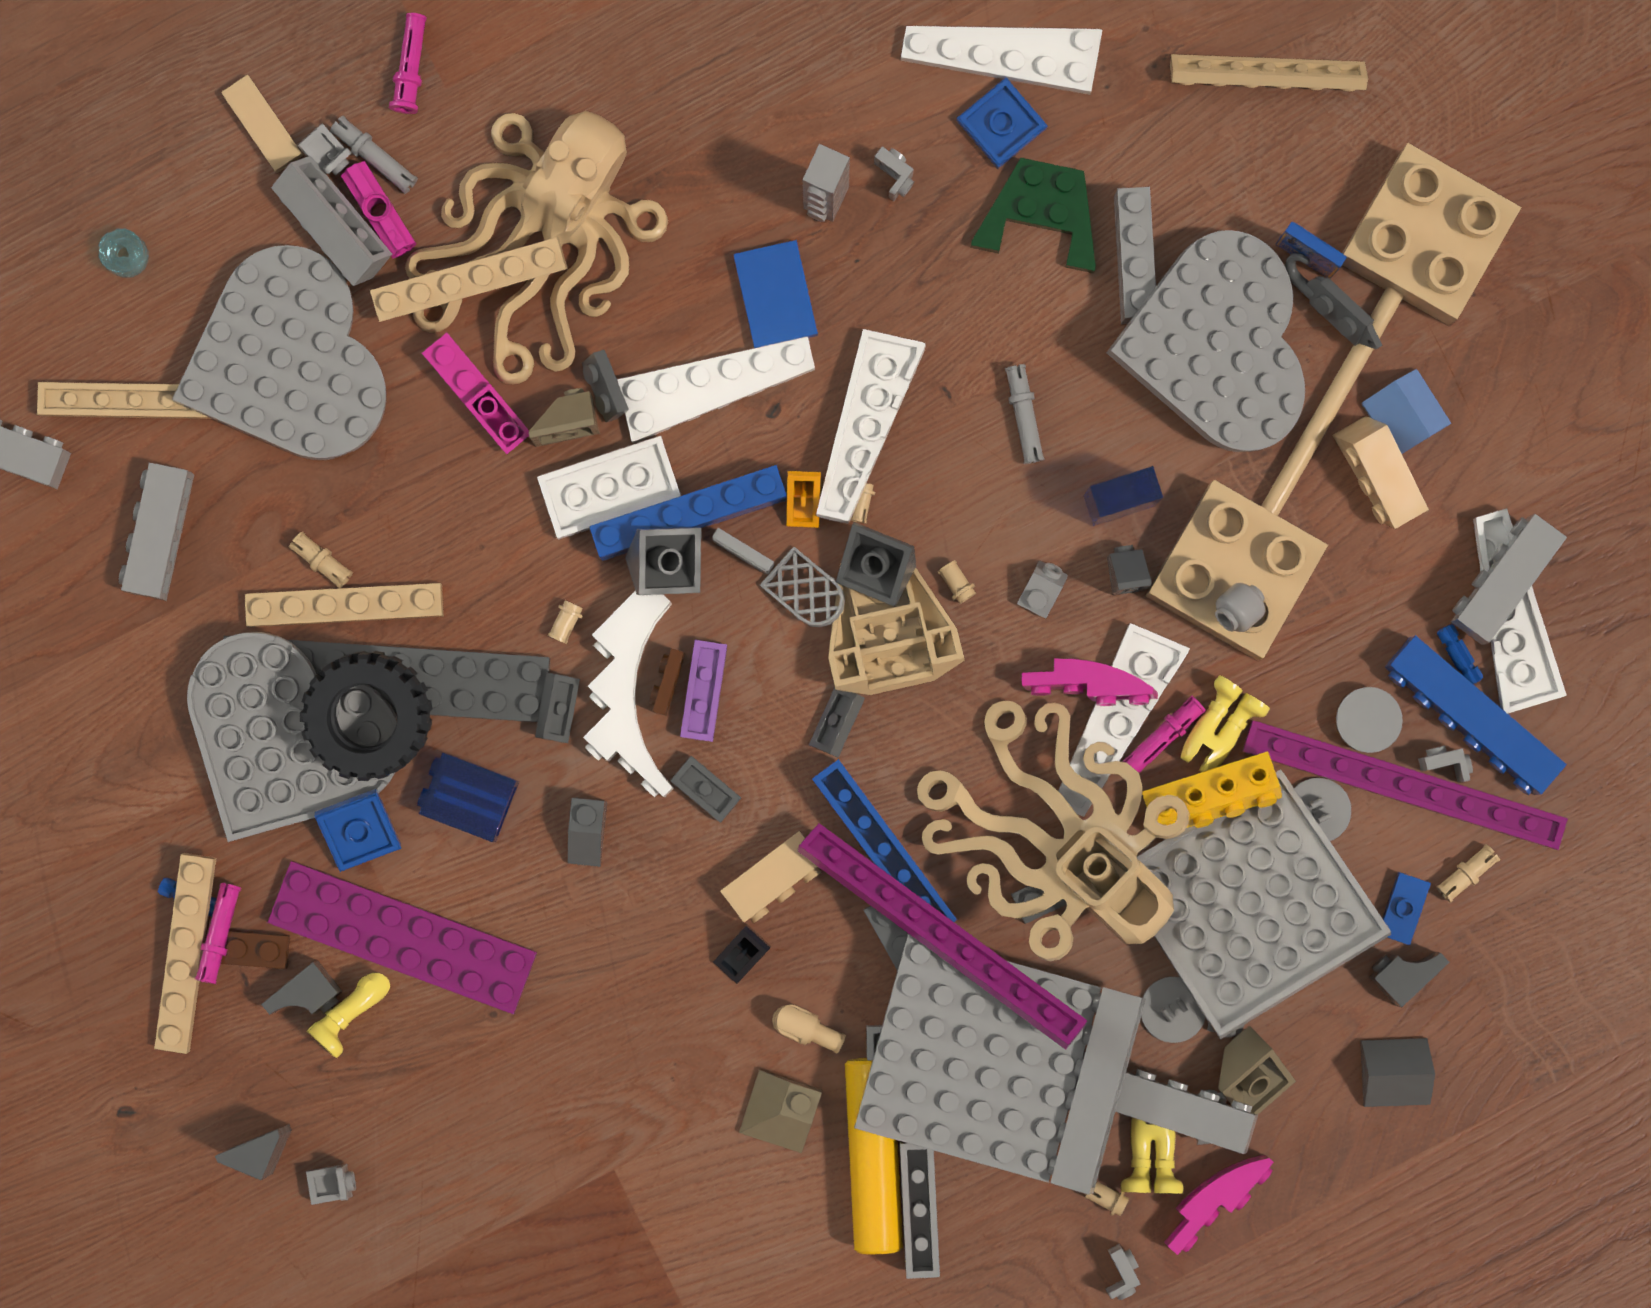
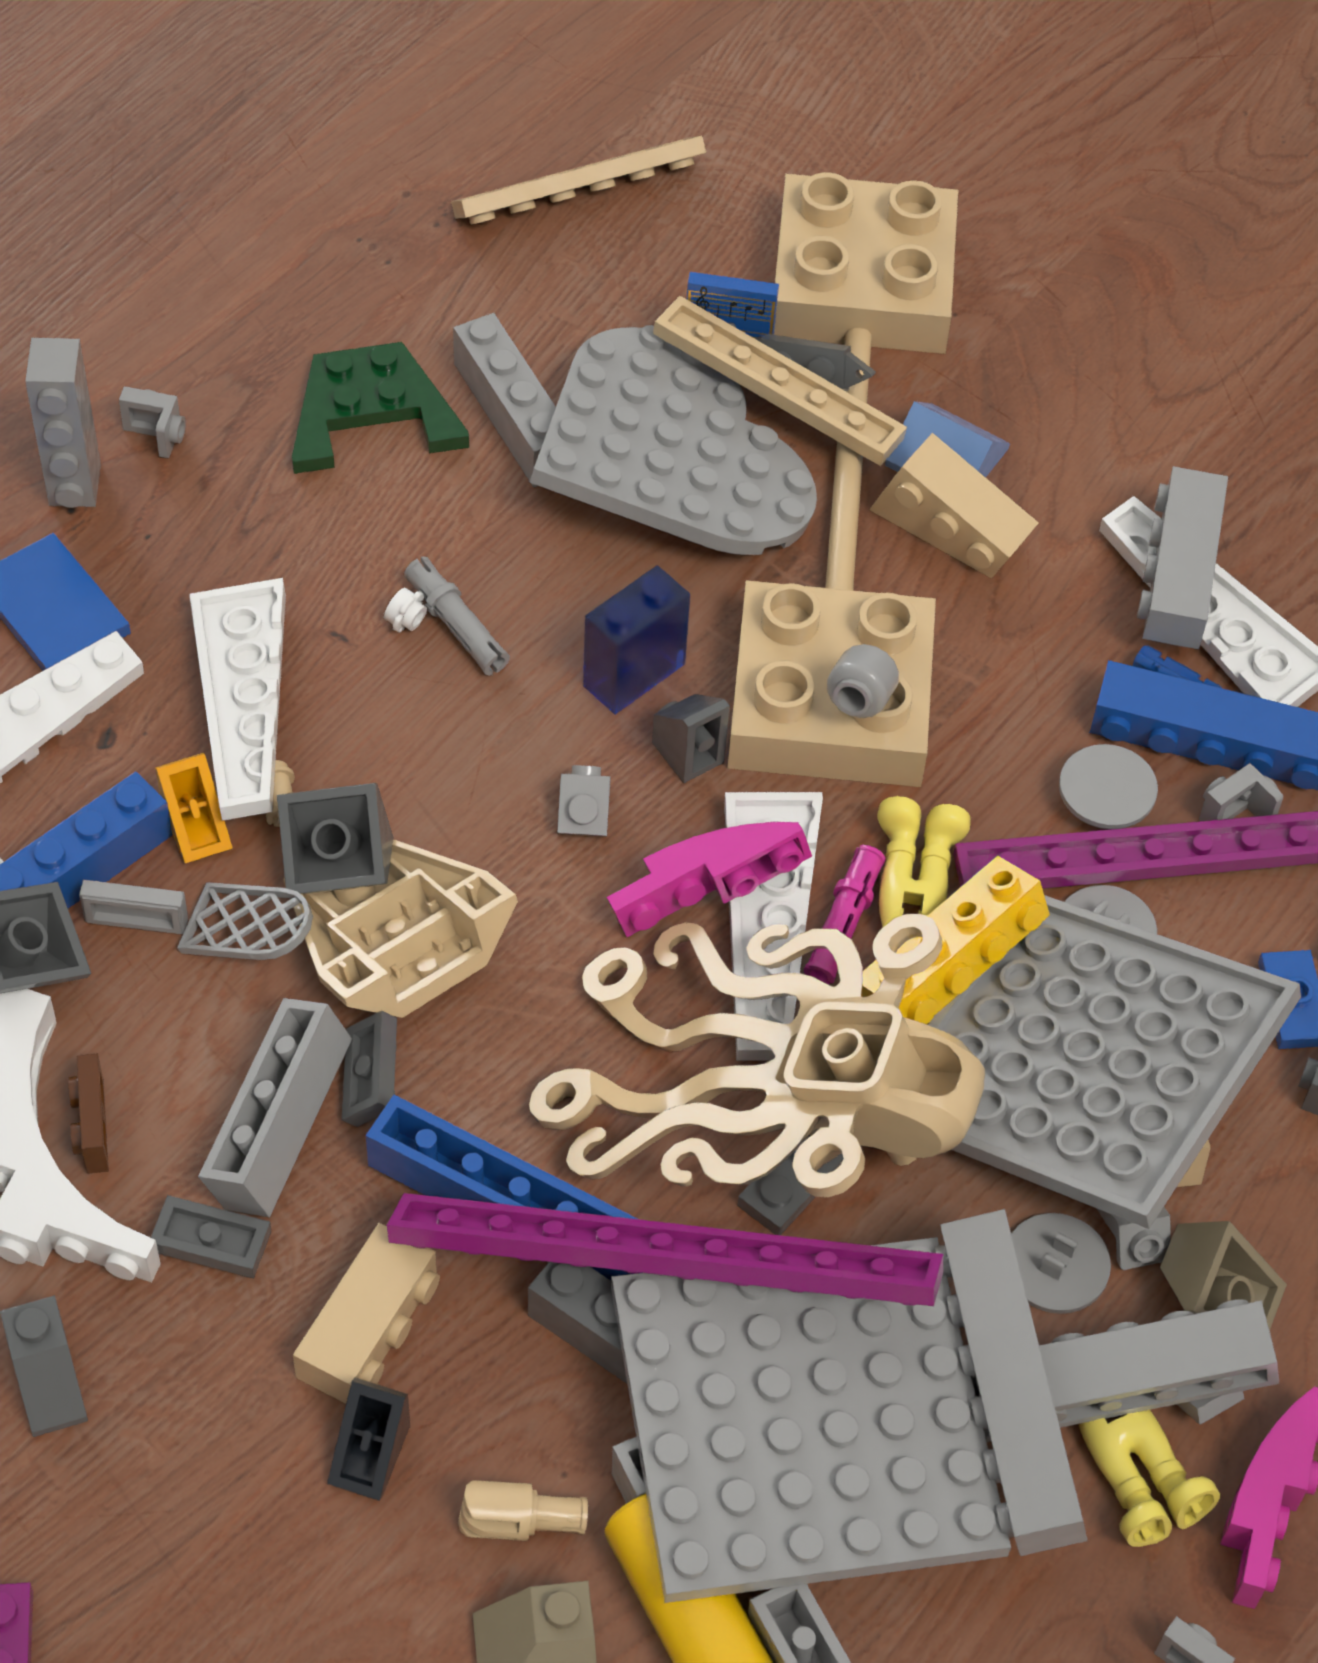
camera: 30 degrees left, 30 degrees down
medium lavender plate [680,640,728,742] -> none
white wing [900,26,1102,95] -> none
tan pin [938,560,976,604] -> none
blue tile [956,77,1048,169] -> none
tan pin [1084,1182,1129,1216] -> none
none -> light grey brick [198,998,352,1217]
none -> white plate [384,588,427,633]
none -> tan plate [653,296,907,466]

